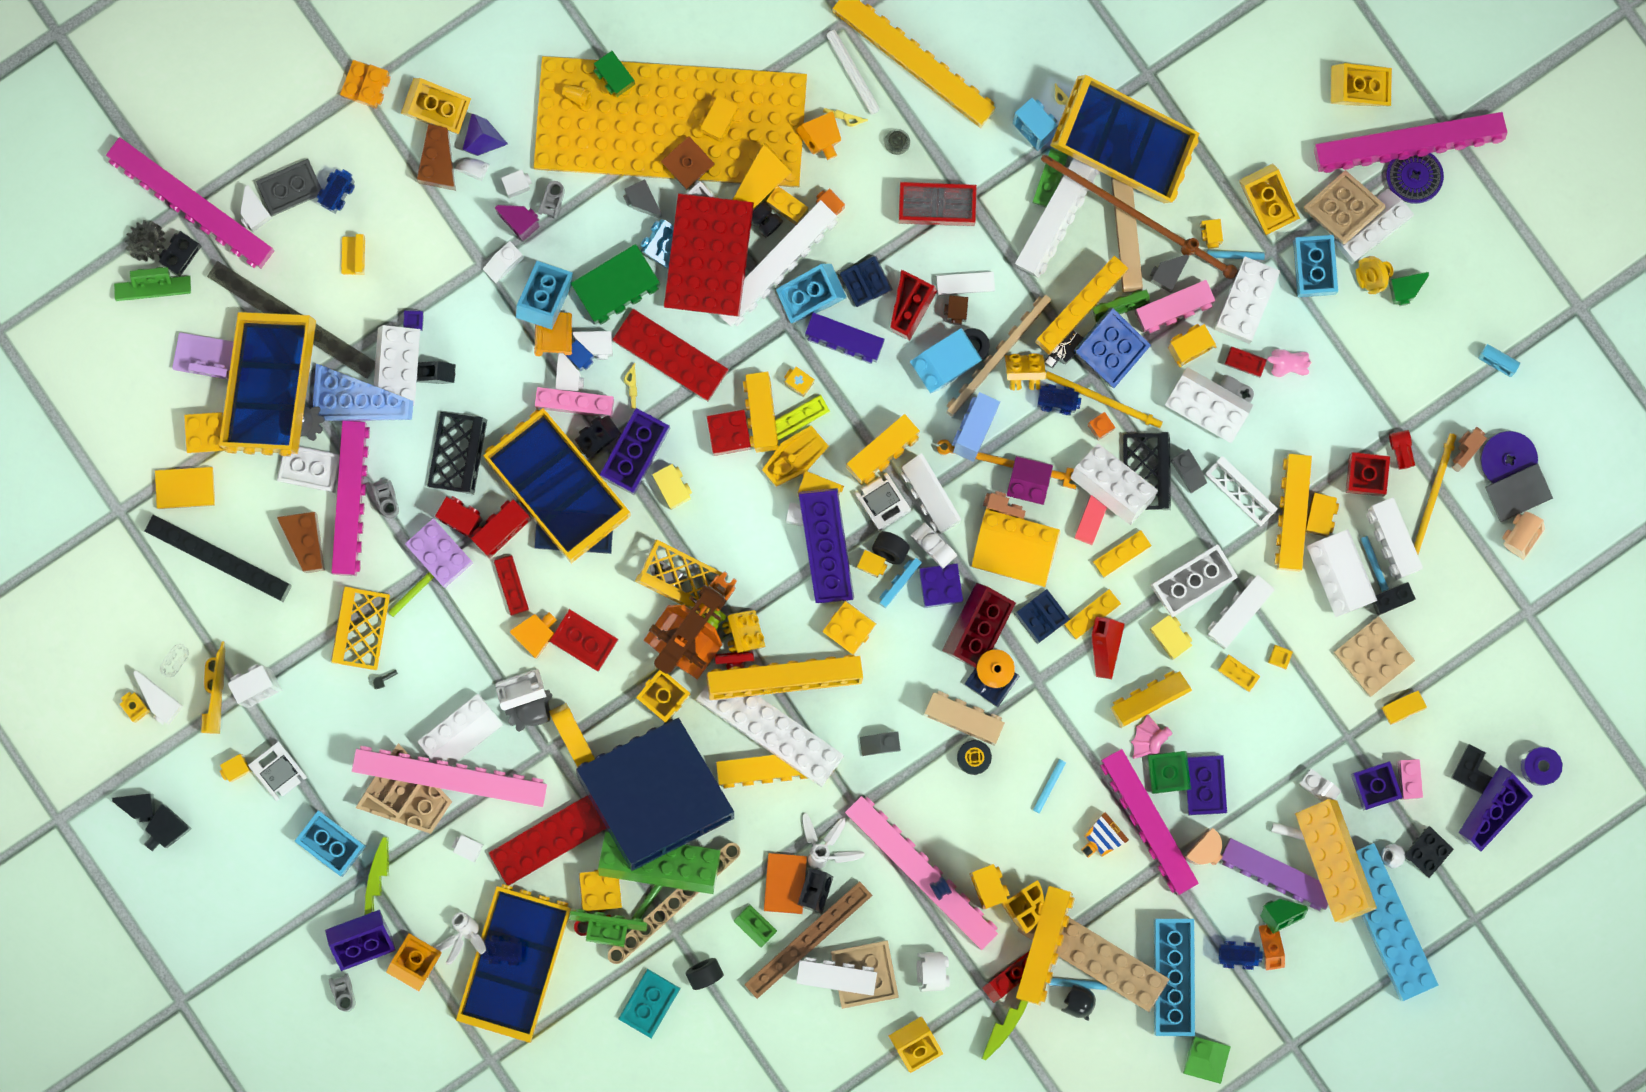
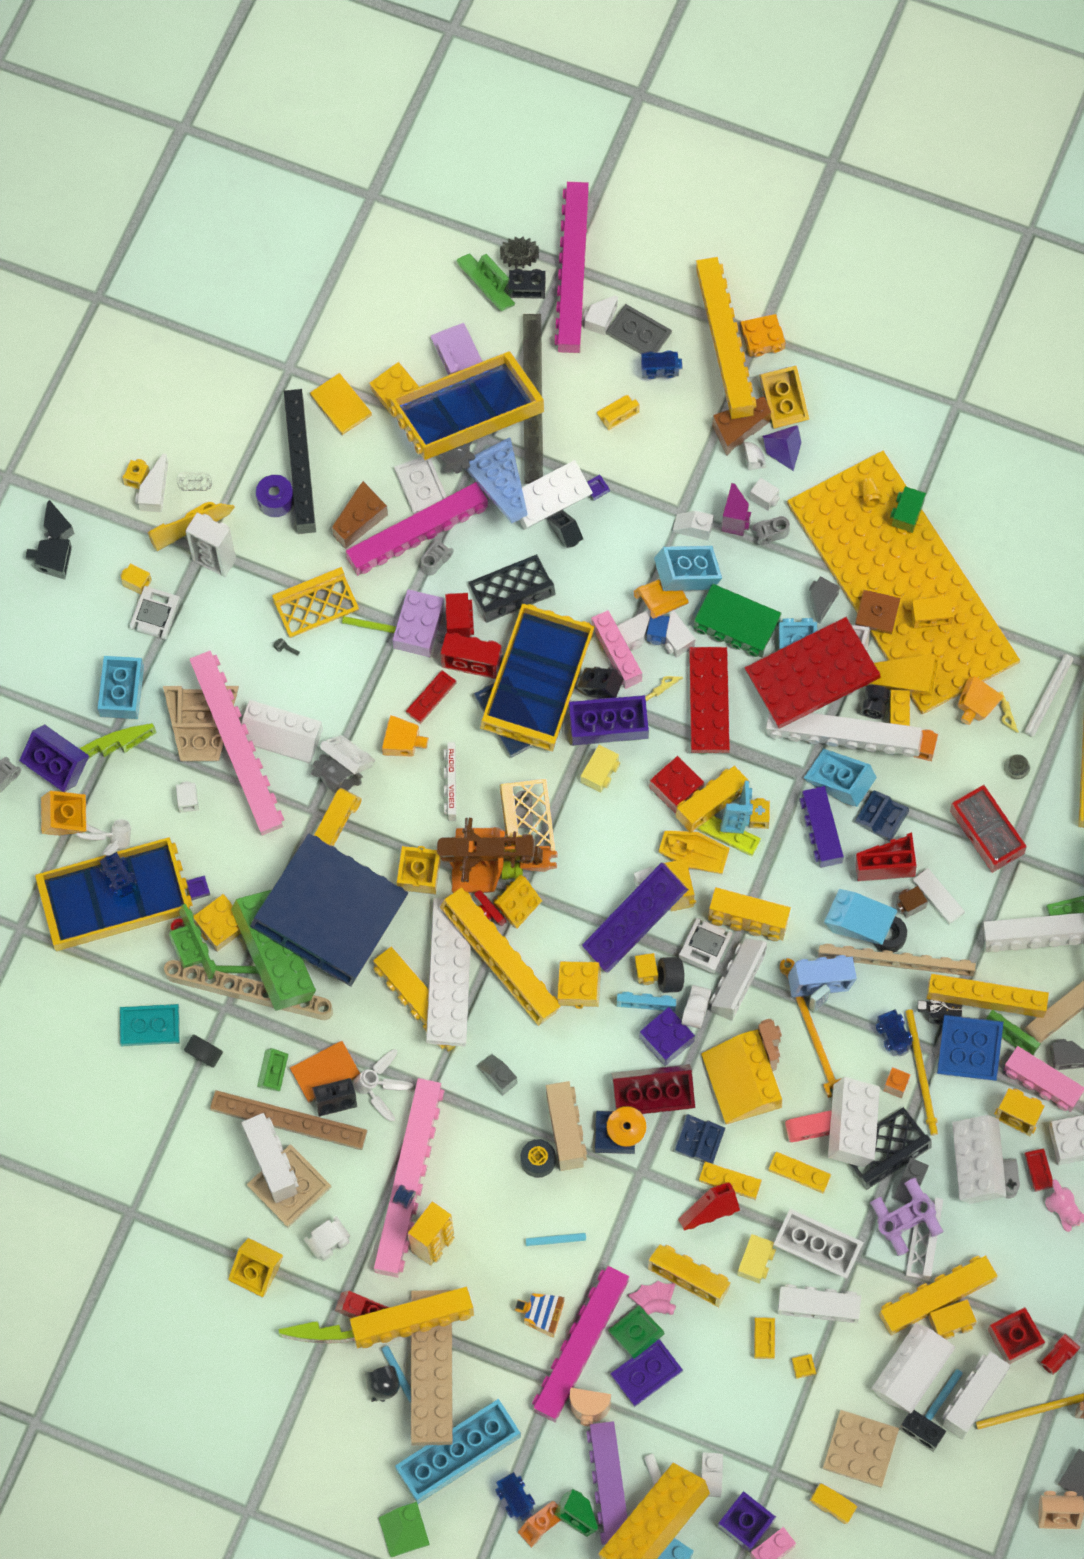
camera: 60 degrees right, 15 degrees down
red plate [489,795,607,886] -> none
red plate [549,609,619,672] -> none
yellow brick [1002,880,1044,934] -> none
yellow plate [1005,353,1046,390] -> none
magenta slope [1007,456,1053,505] -> none
none -> dark purple plate [186,875,210,900]
none -> dark purple piece [256,475,294,517]
none -> white plate [444,742,456,821]
none -> yellow brick [696,257,756,419]
none -> medium azure bracket [720,780,753,833]
none -> light aqua tile [809,984,830,1013]
none -> lavender piece [870,1178,944,1256]

